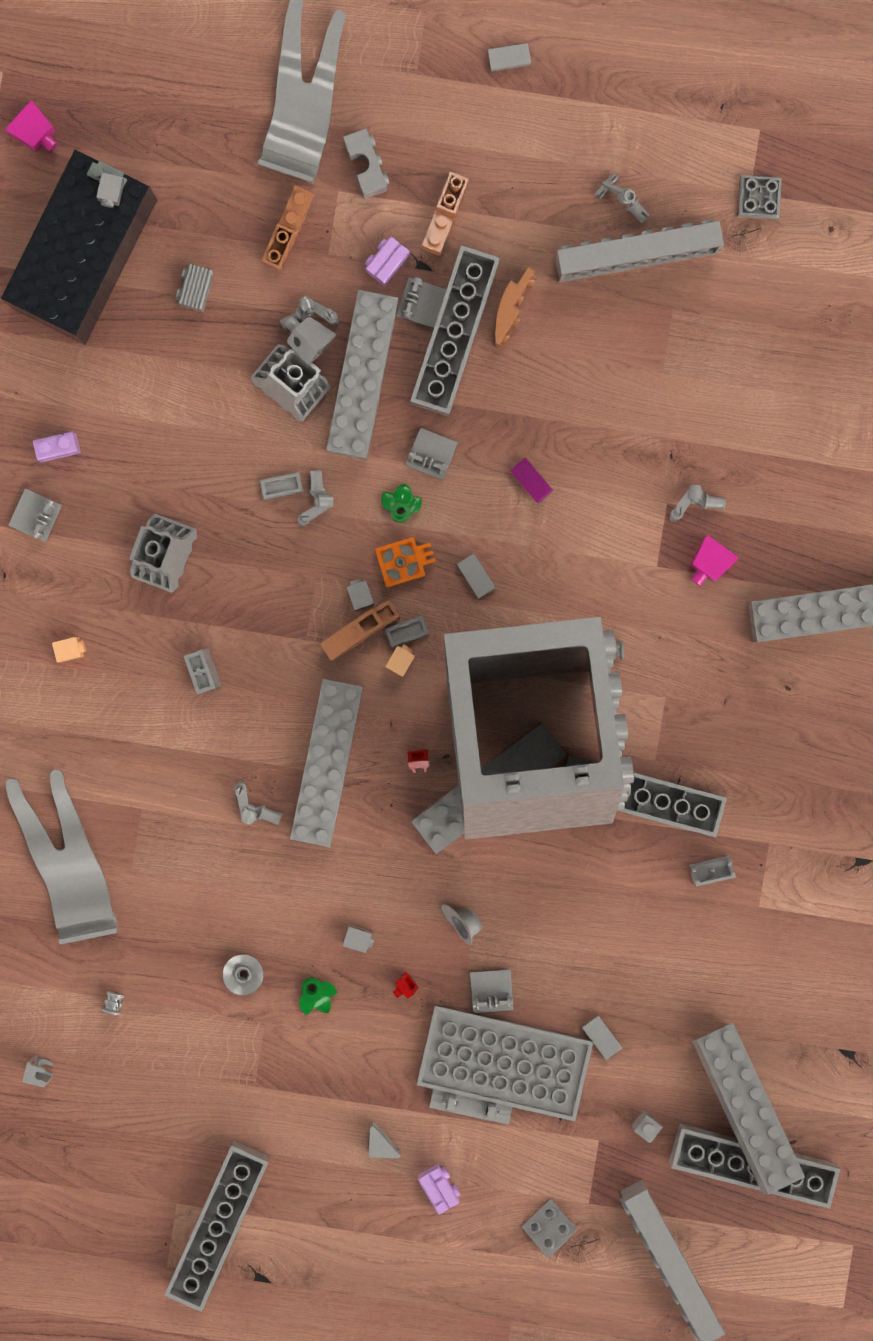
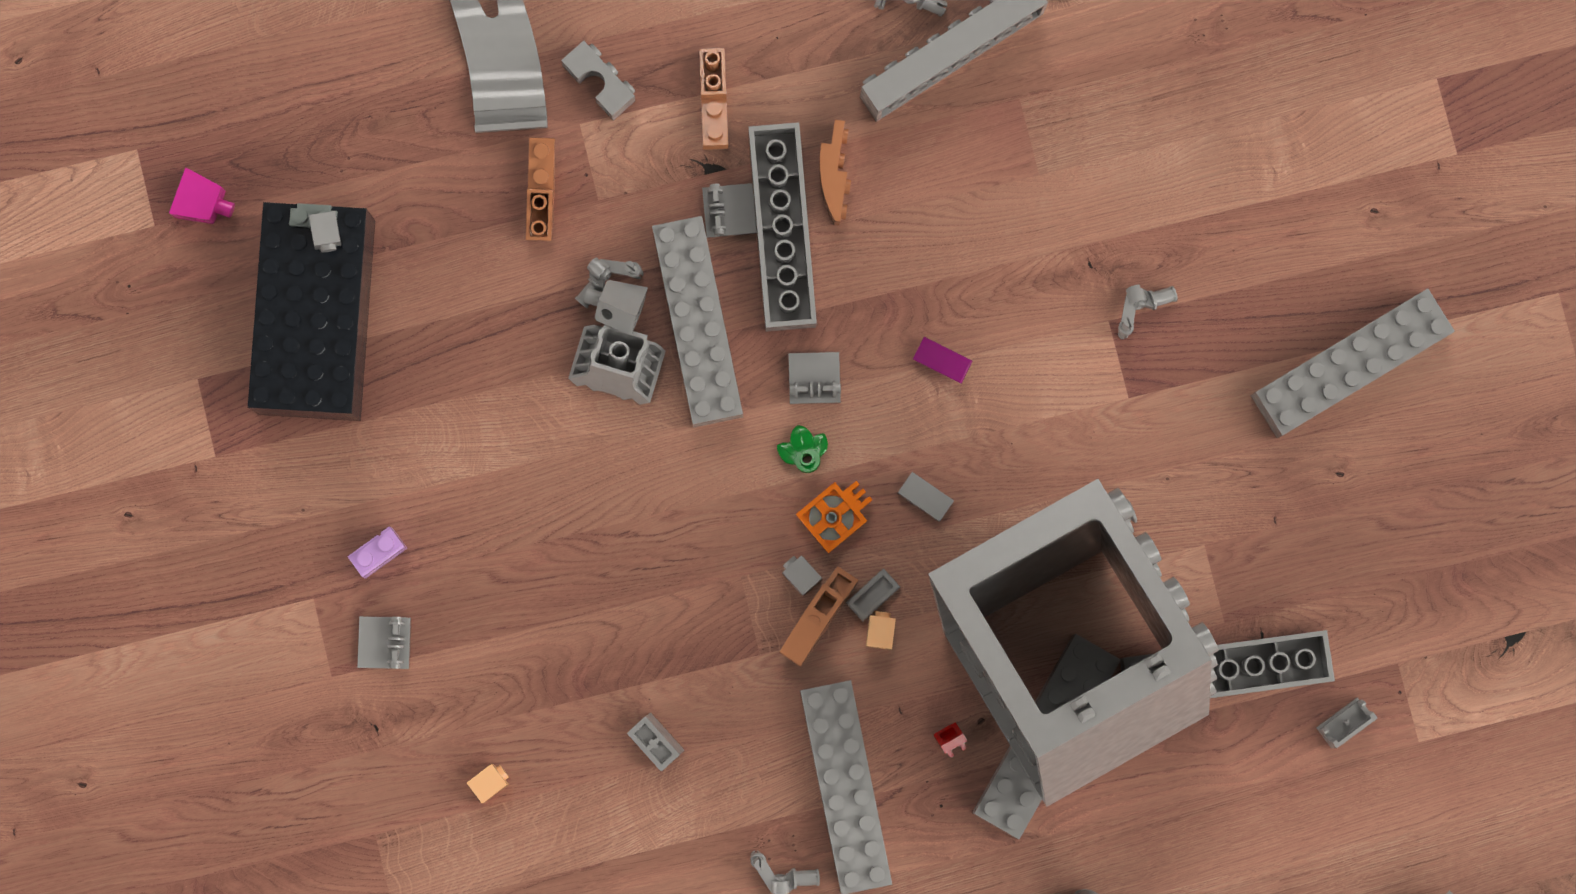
camera: 40 degrees left, 5 degrees down
light grey slope [129,514,197,593] -> none
light grey brick [176,264,214,312] -> none
light grey tile [259,472,303,500] -> none
light grey pin [297,470,333,526] -> none
lavender brick [365,236,410,286] -> none
dark pink torso [690,535,739,587] -> none

